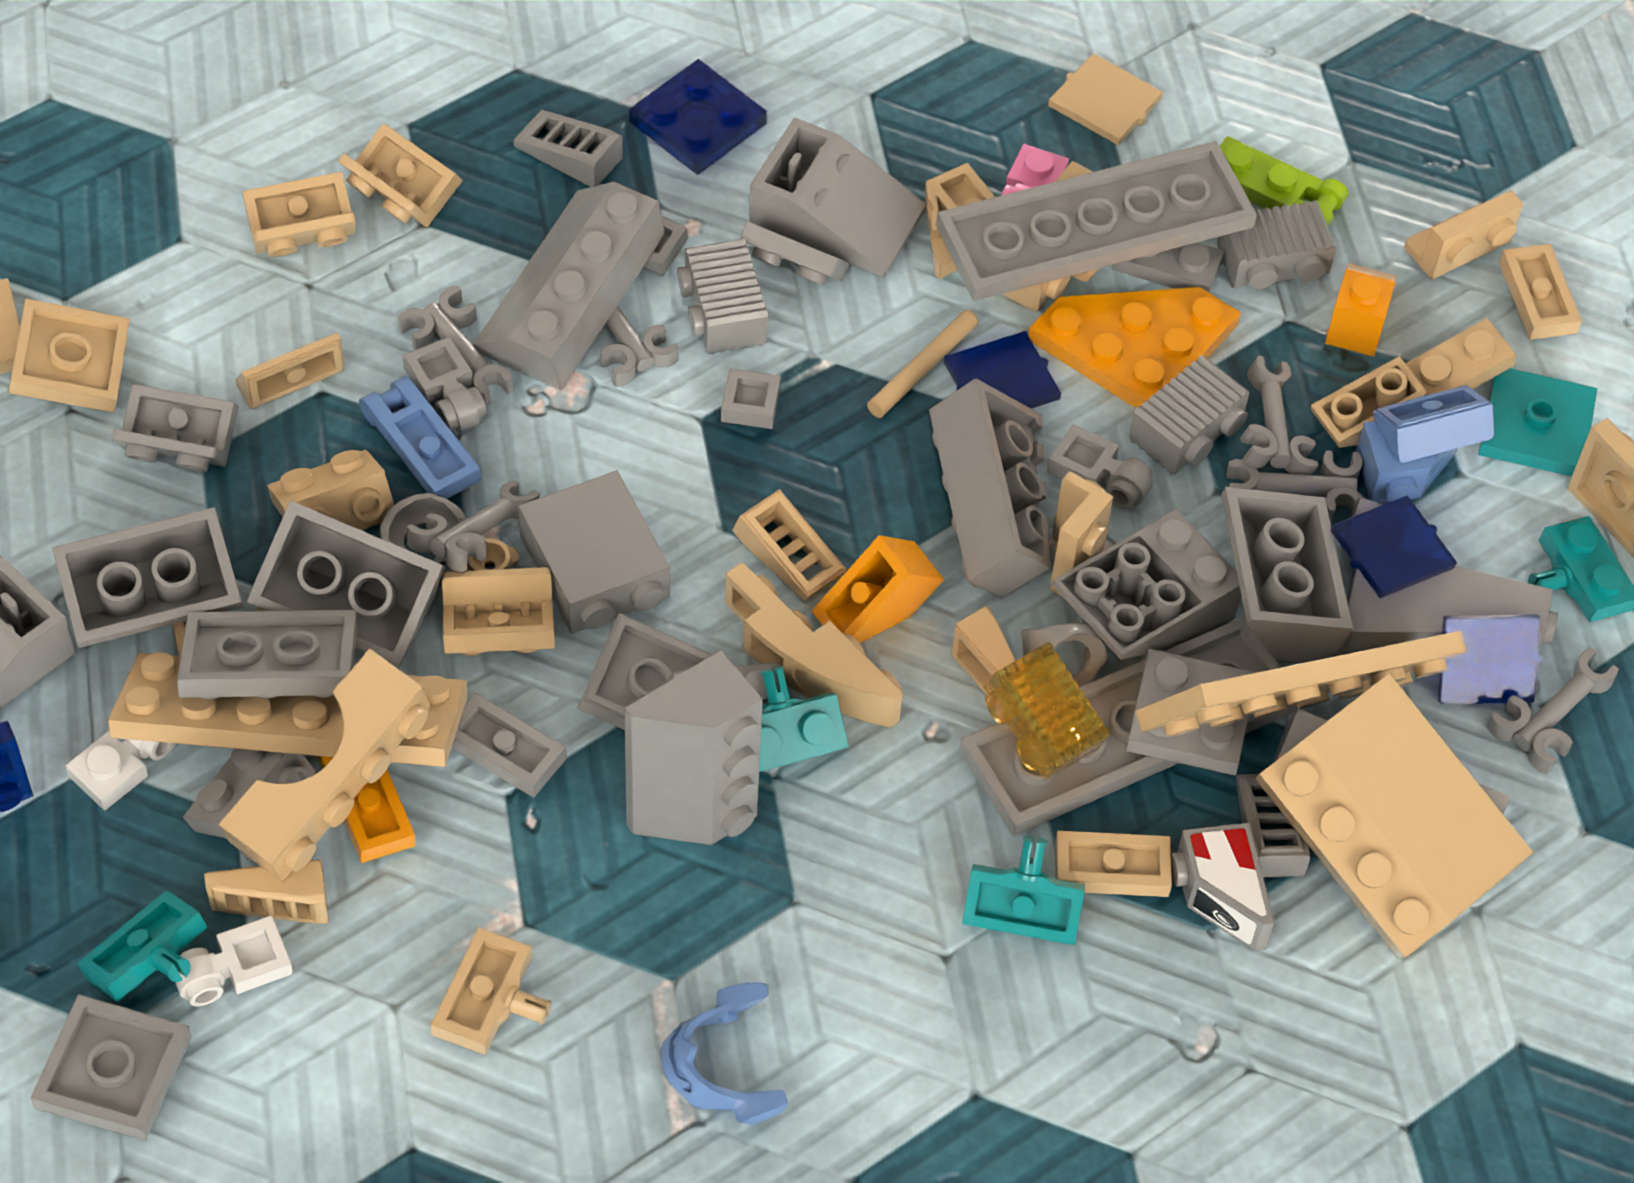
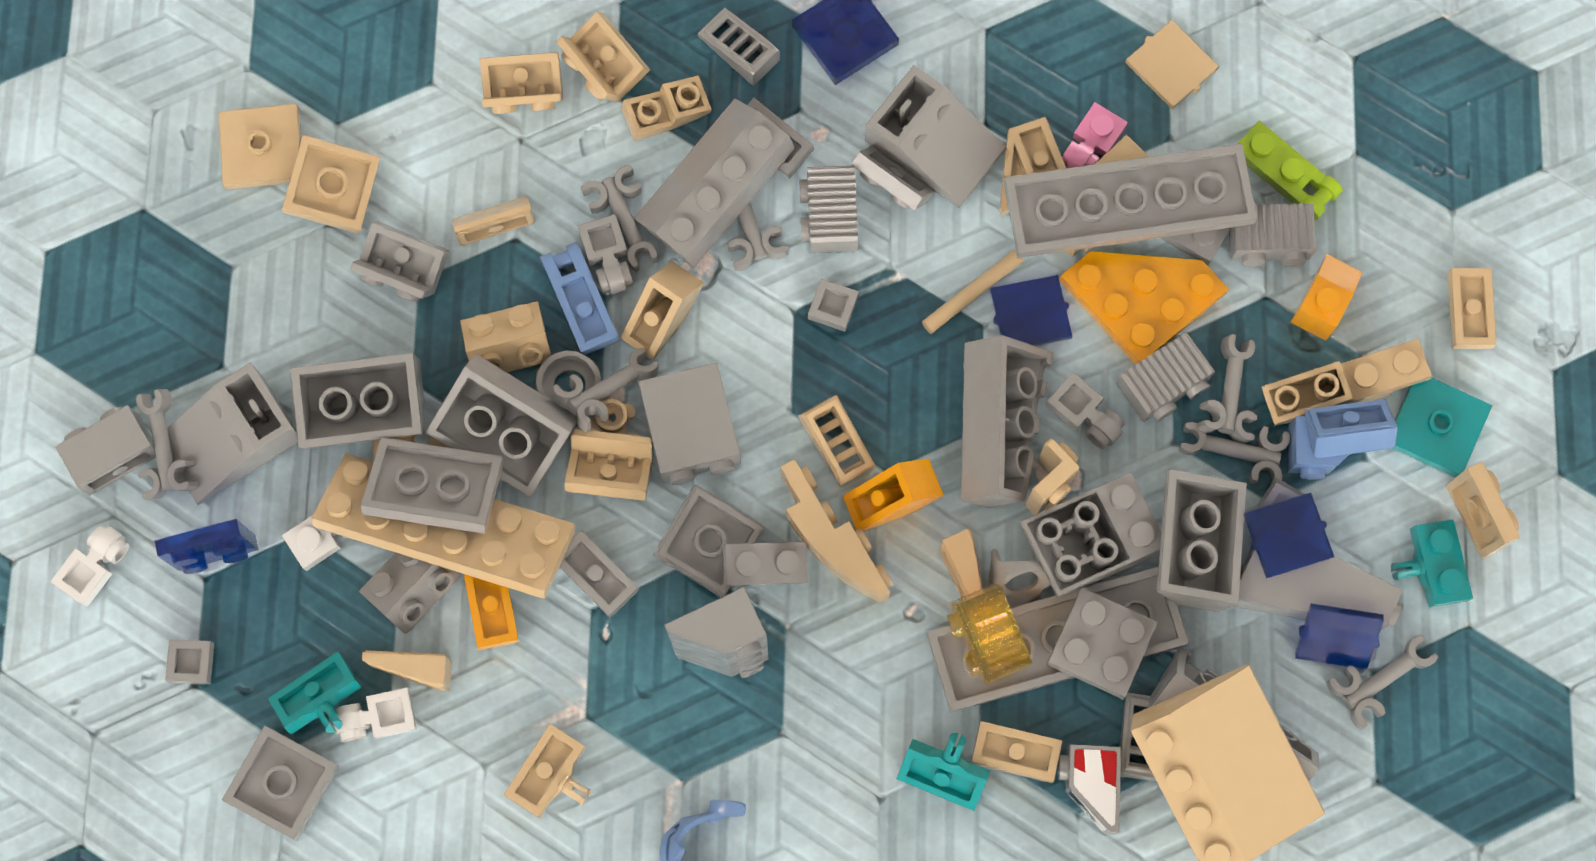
camera: 15 degrees right, 20 degrees up
tan arch [218,648,431,882] -> none
teal plate [759,666,849,772] -> none
tan plate [1135,631,1467,737] -> none
tan bracket [1404,190,1524,280] -> none
none -> tan slope [620,261,704,360]
none -> tan slope [621,76,712,141]

